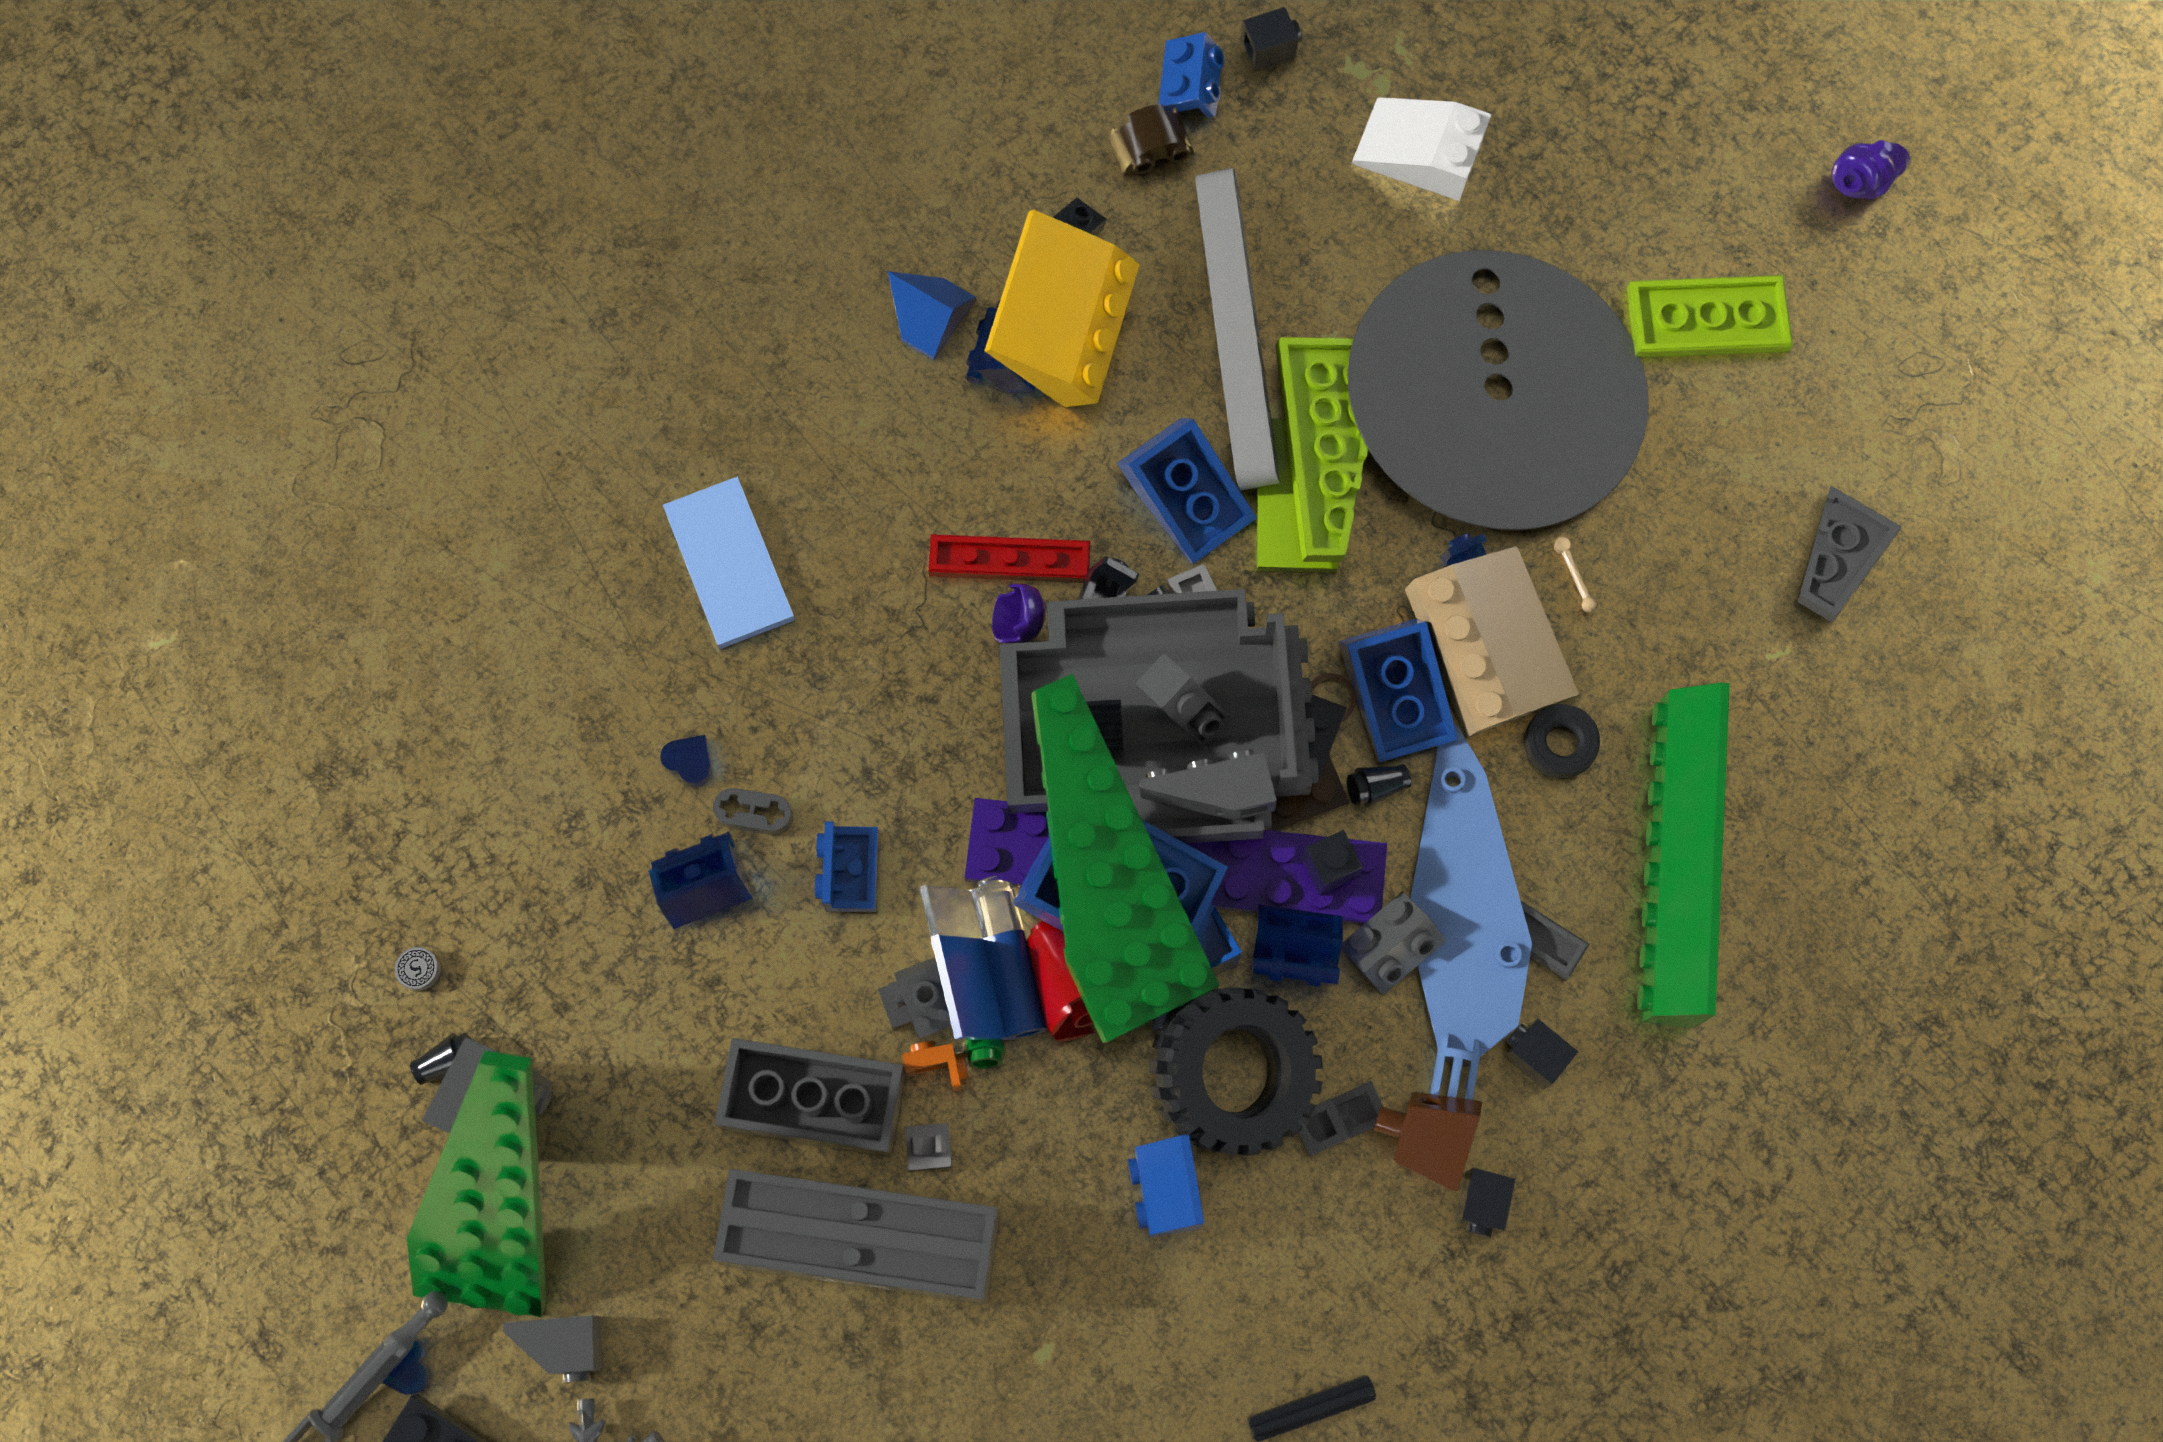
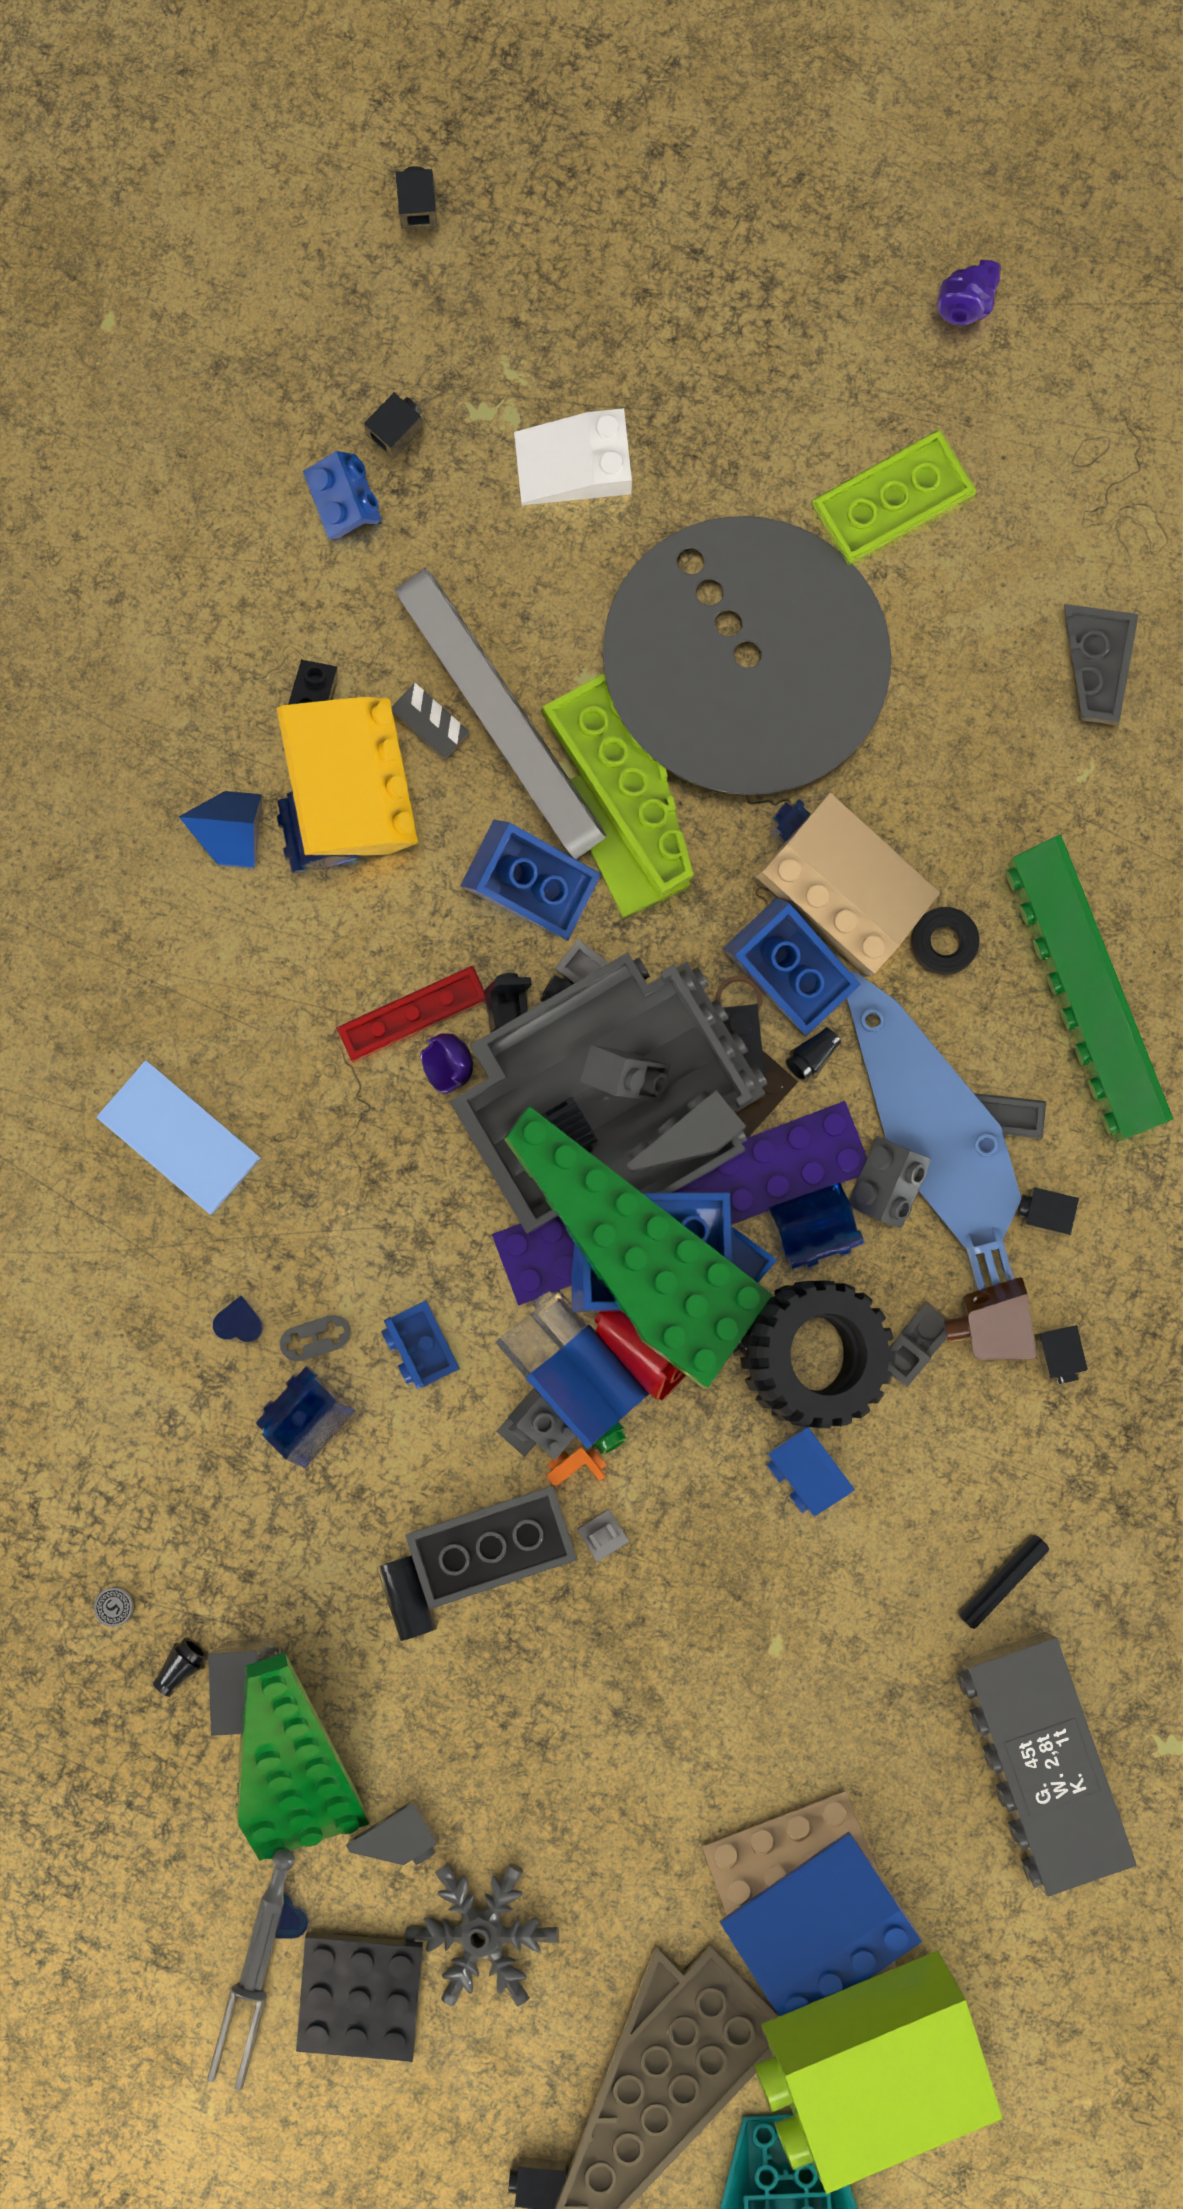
camera: 25 degrees left, 10 degrees up
dark grey brick [713,1169,1000,1304] -> none
dark brown cylinder [1108,104,1195,176] -> none
black brick [1301,830,1363,895] -> none
tan hinge [1554,537,1597,613] -> none
none -> black pin [376,1555,437,1641]
none -> dark grey tile [391,682,470,761]

